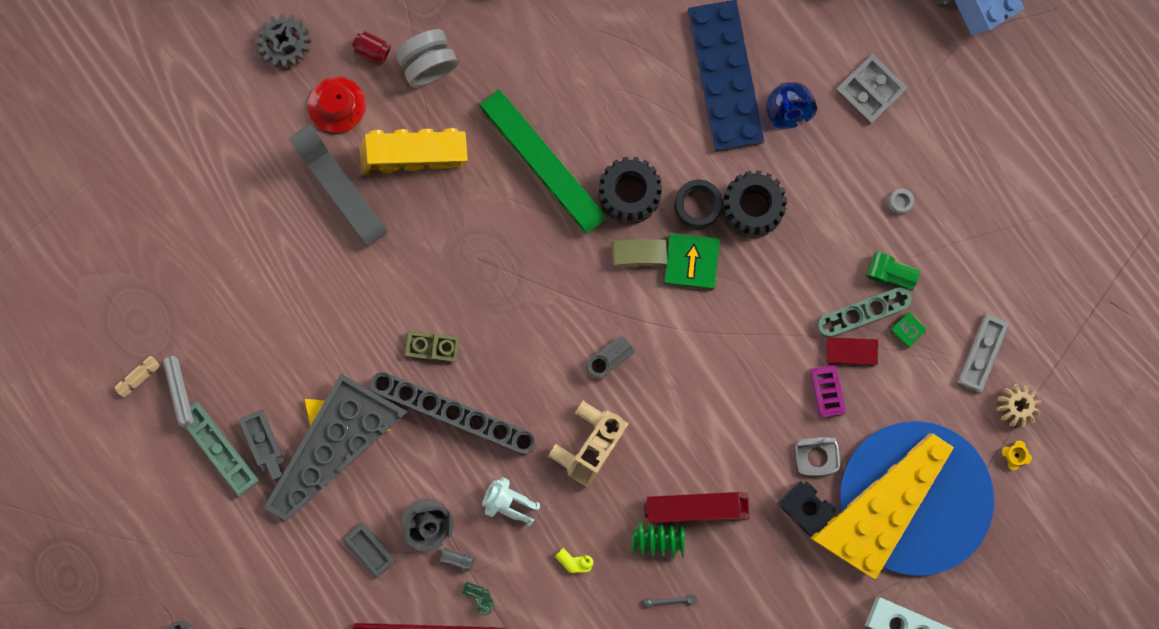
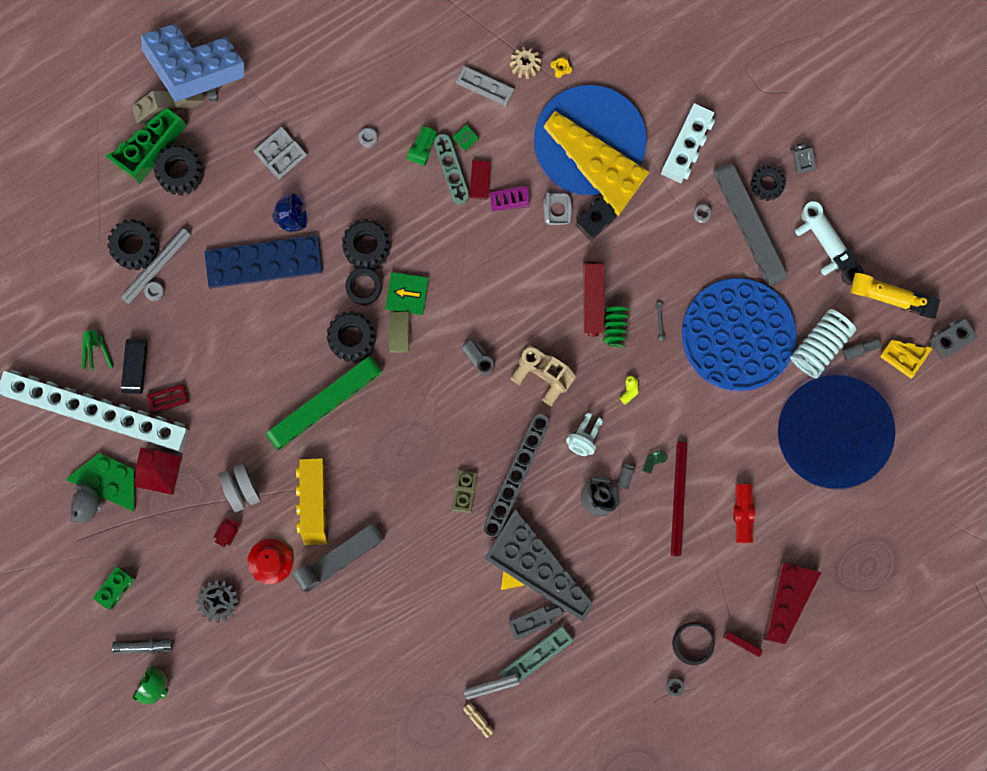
camera: 90 degrees left, 0 degrees up
dark grey tile [343,522,397,578] -> none

